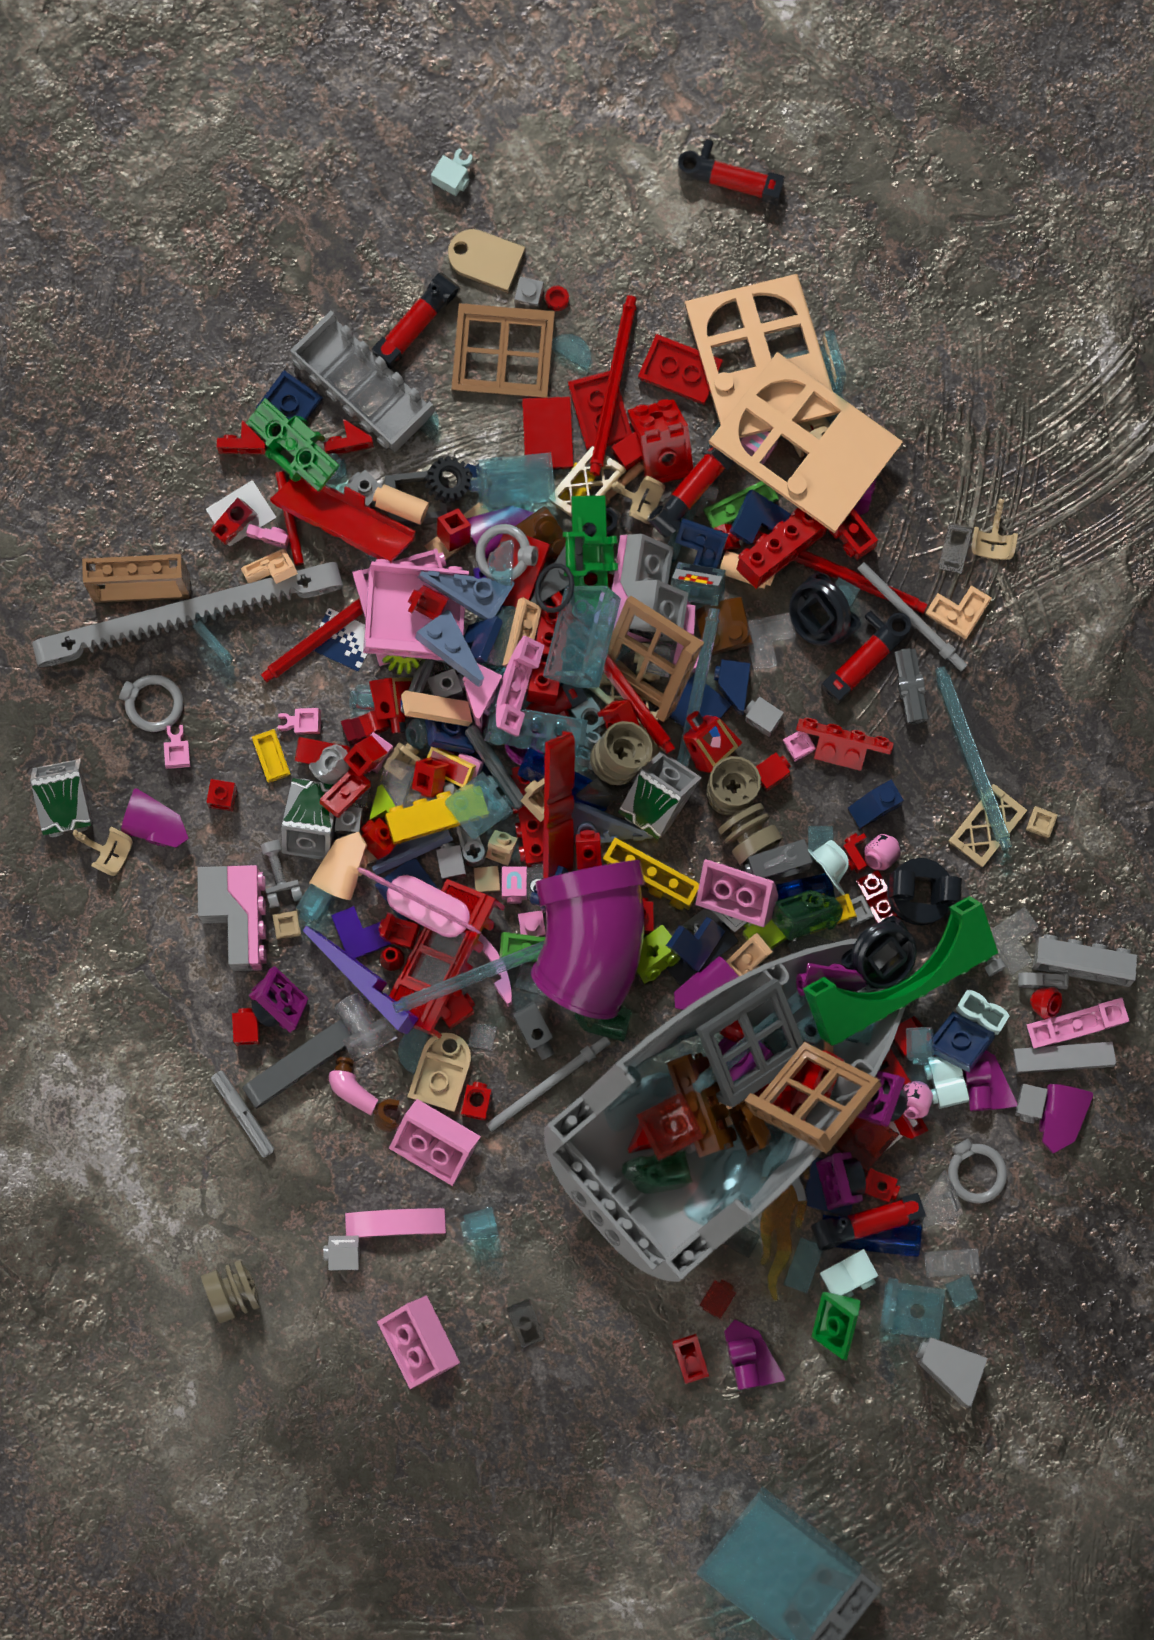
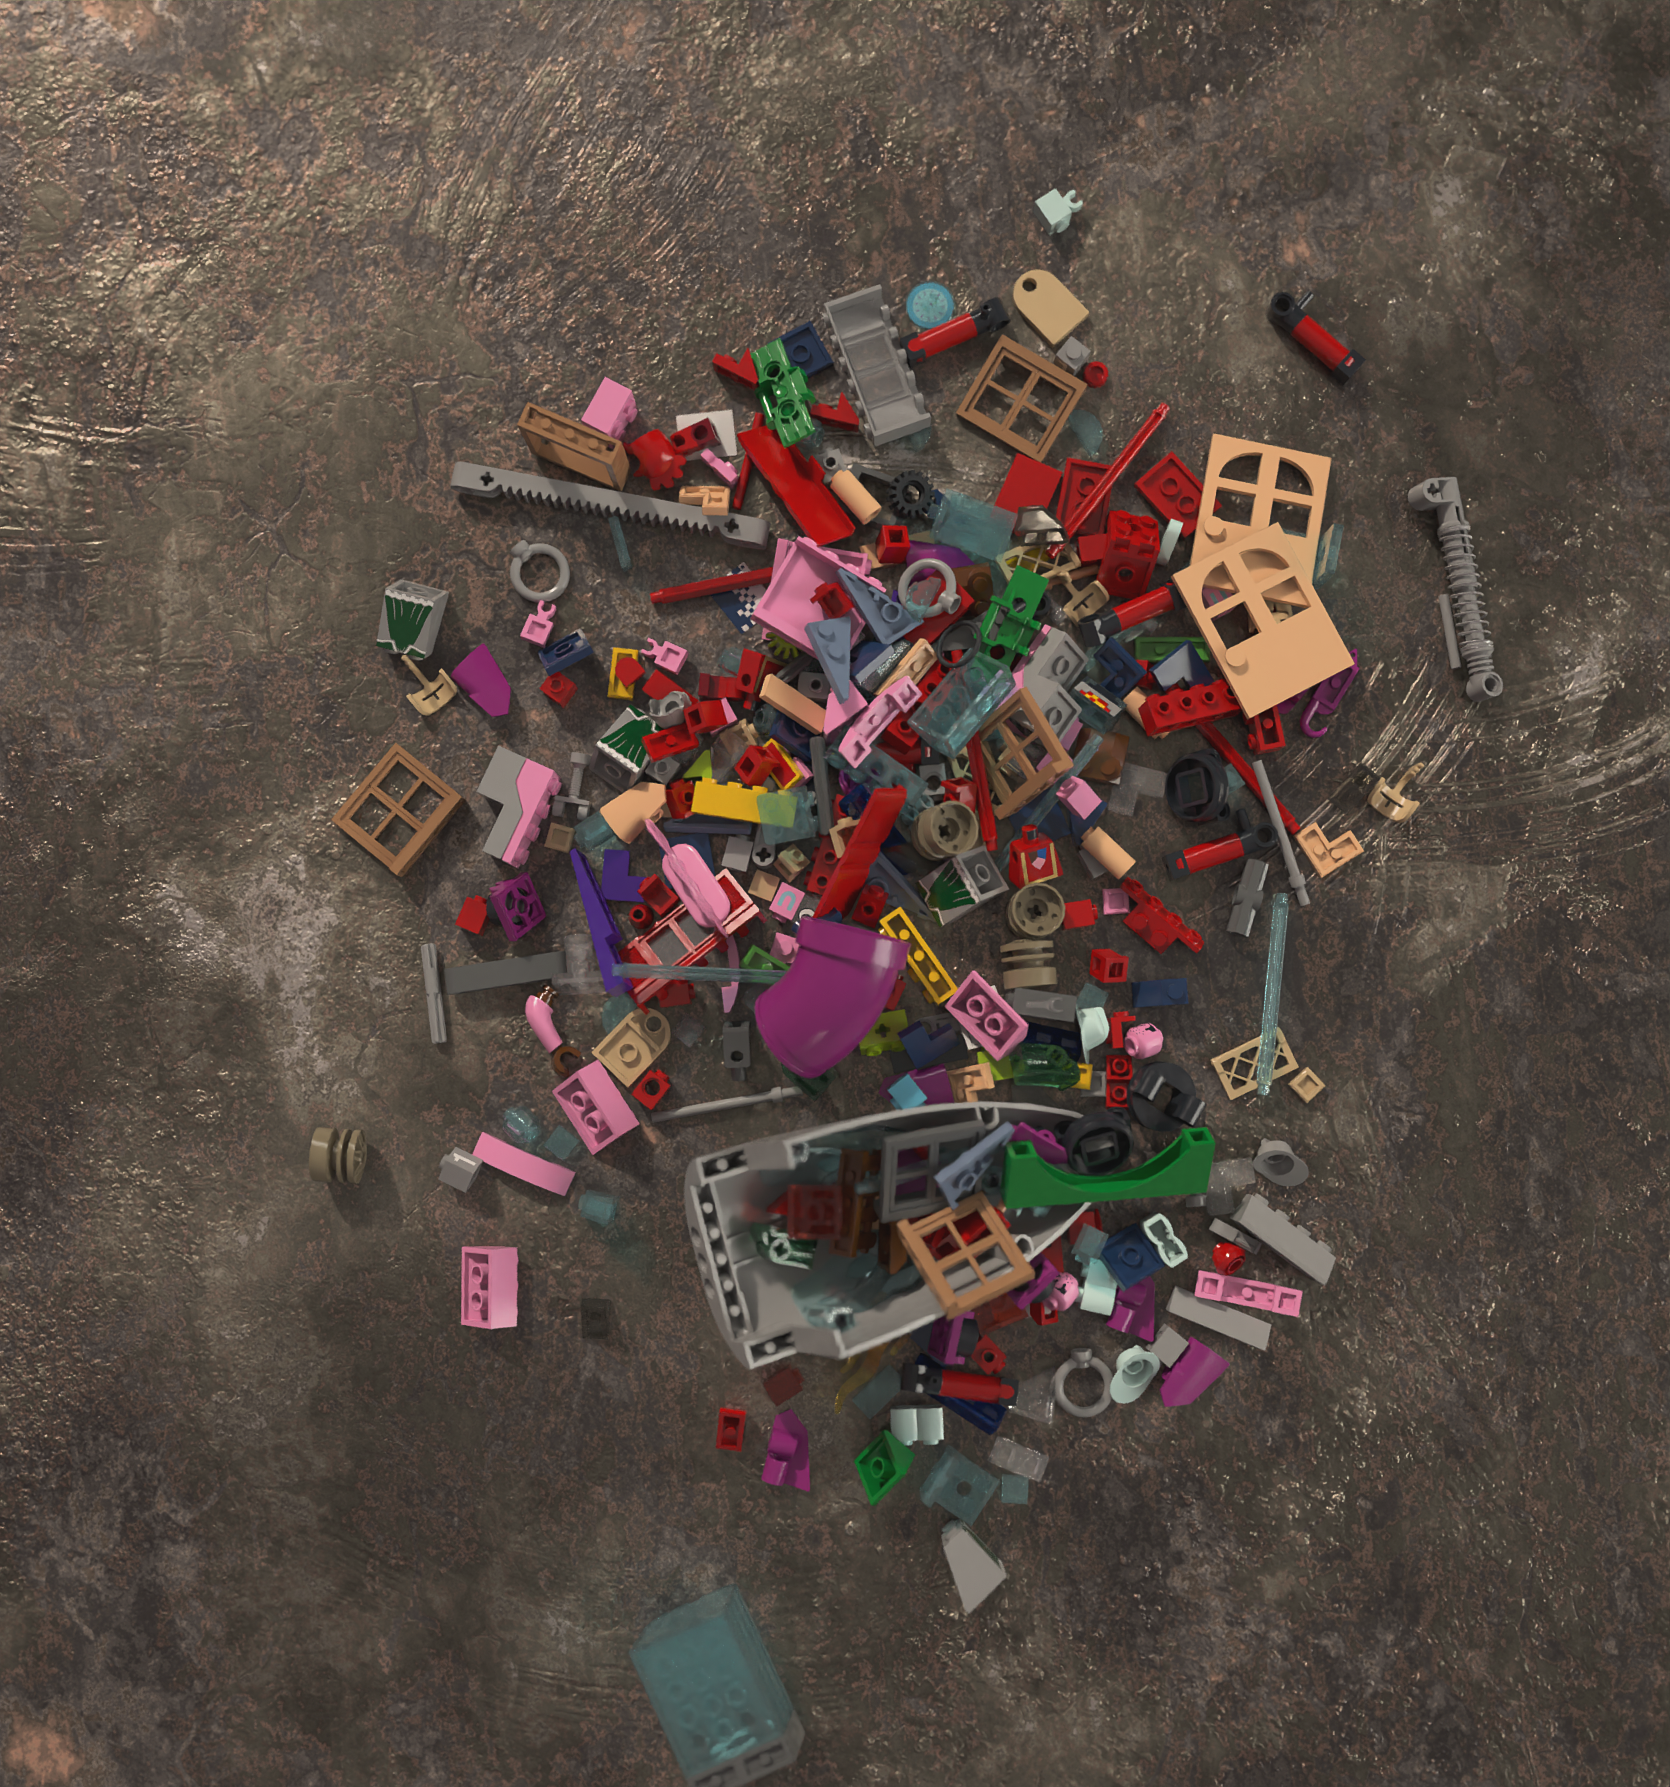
camera: 25 degrees right, 5 degrees up
none -> medium nougat window [331,743,466,877]
none -> clear light blue head [502,1106,540,1143]
none -> dark blue tile [537,629,594,676]
none -> clear light blue tile [543,1125,580,1161]
none -> bright pink brick [581,377,638,449]
none -> red tile [615,657,646,688]
none -> red piece [622,429,687,491]
none -> medium azure brick [887,1072,927,1110]
none -> clear light blue piece [906,281,955,330]
none -> sand blue wing [934,1121,1015,1210]
none -> clear smoke slope [1014,505,1070,547]
none -> bright pink brick [1055,776,1102,820]
none -> light nougat brick [1081,826,1136,880]
none -> red brick [1089,949,1129,983]
none -> light aqua piece [1110,1345,1160,1404]
none -> light aqua beam [1156,518,1183,567]
none -> light grey piece [1253,1138,1309,1186]
none -> magenta plate [1299,649,1360,738]
none -> light grey piece [1408,477,1503,702]
none -> light grey bar [1438,594,1461,669]

